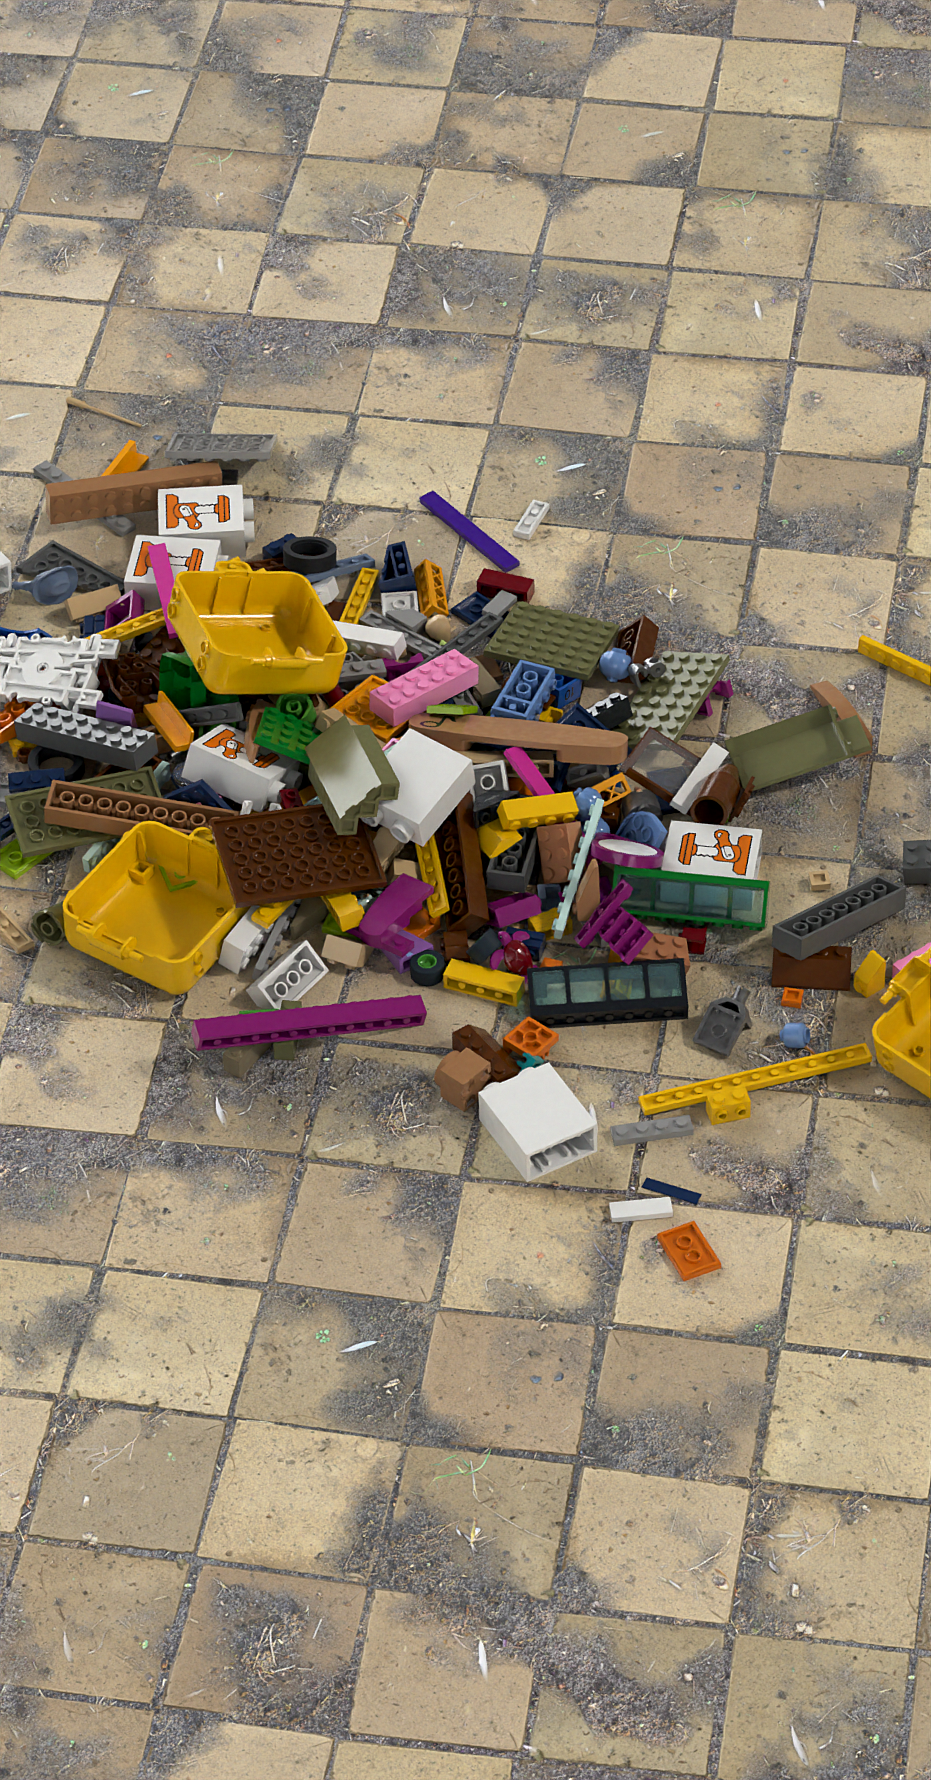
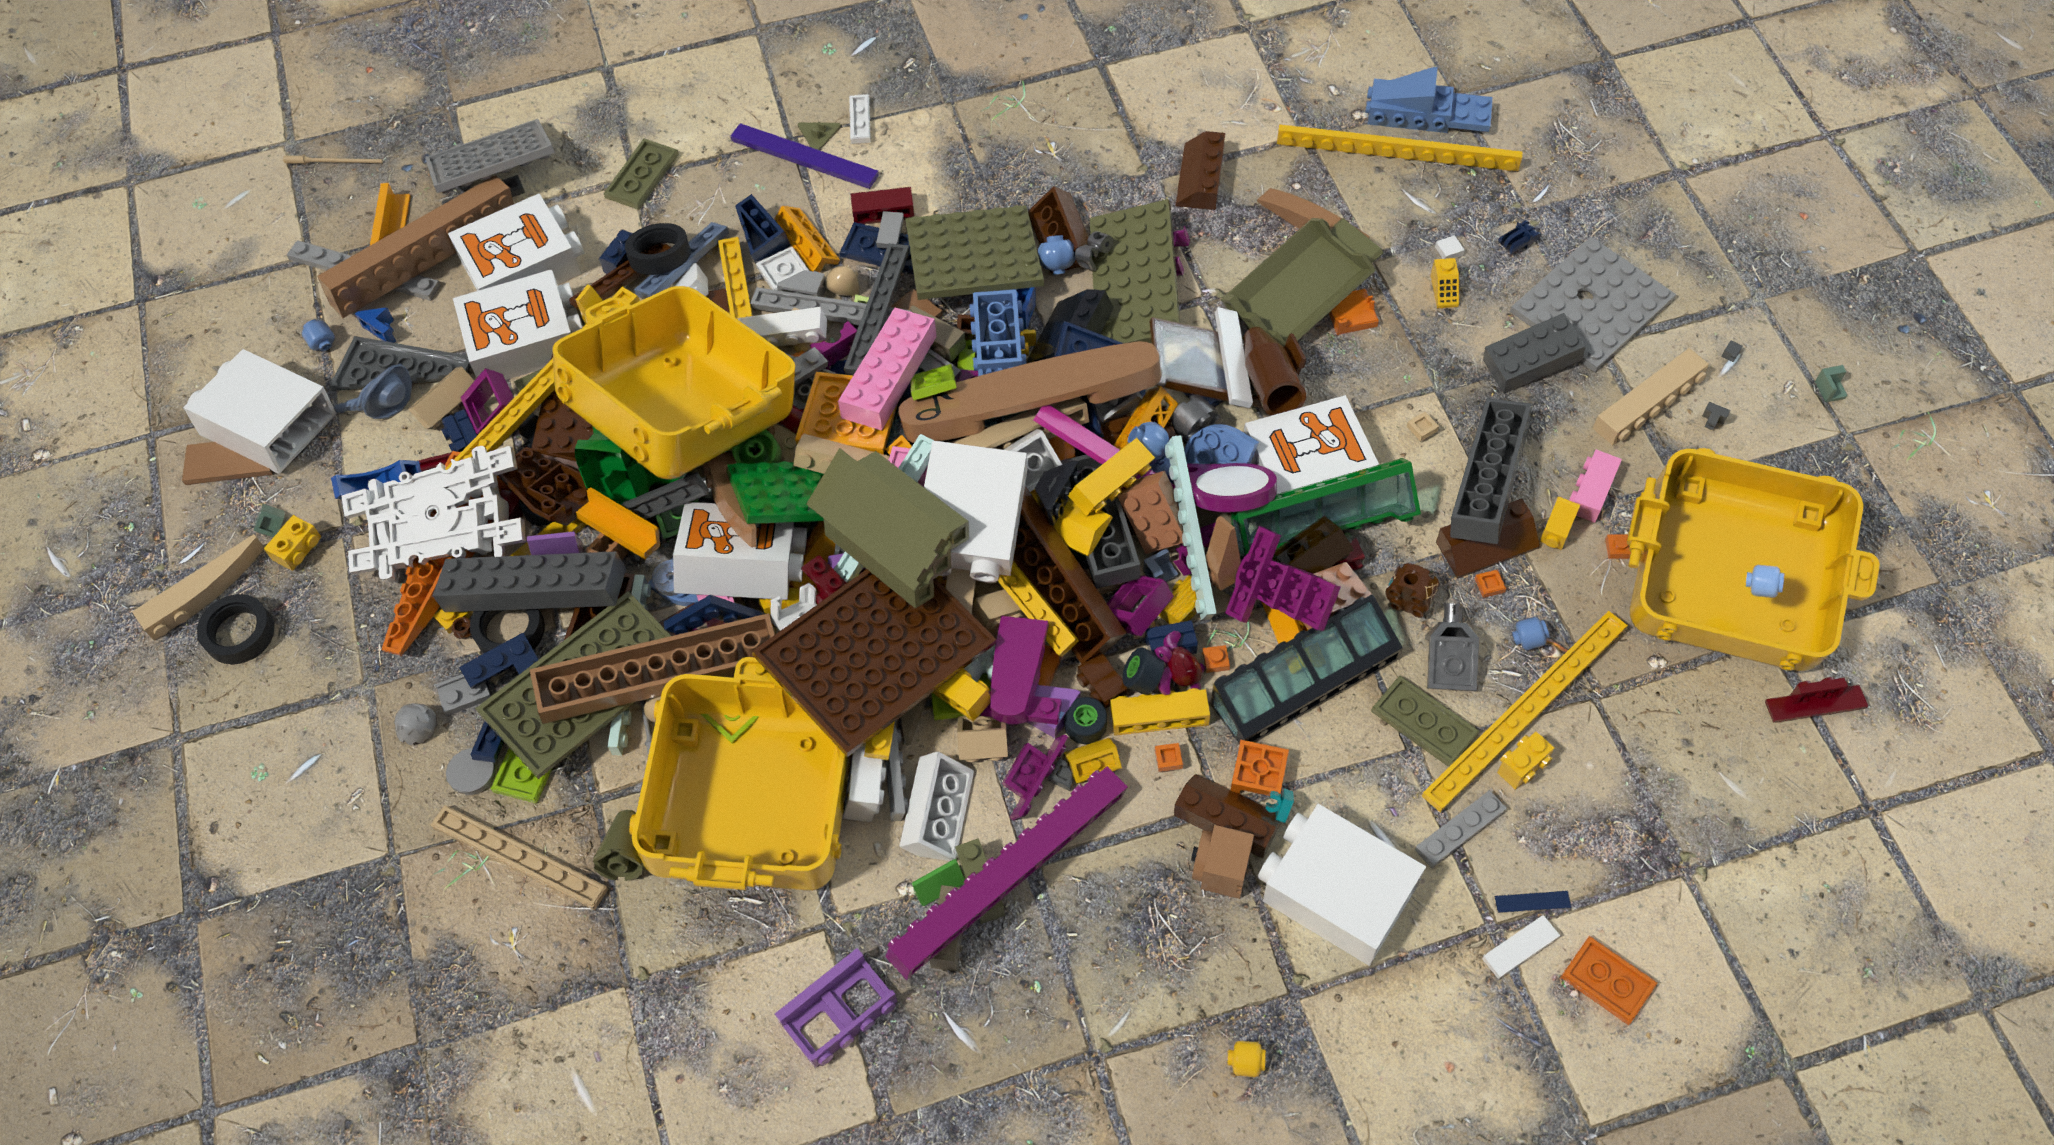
camera: 25 degrees left, 15 degrees up
dark pink tile [148,543,178,639] -> none
none -> medium blue head [302,319,335,351]
none -> blue slope [355,308,396,343]
none -> olive tile [603,138,679,210]
none -> medium lavender window [775,948,898,1068]
none -> olive piece [798,121,841,150]
none -> magenta bracket [1001,734,1068,820]
none -> dark grey tile [1048,758,1073,791]
none -> yellow panel [1064,738,1122,783]
none -> orange plate [1155,743,1183,772]
none -> reddish brown slope [1176,131,1225,210]
none -> yellow head [1227,1041,1266,1077]
none -> dark brown slope [1272,516,1354,574]
none -> orange piece [1328,288,1379,335]
none -> olive tile [1371,675,1480,767]
none -> reddish brown brick [1385,563,1440,618]
none -> yellow slope [1430,258,1459,309]

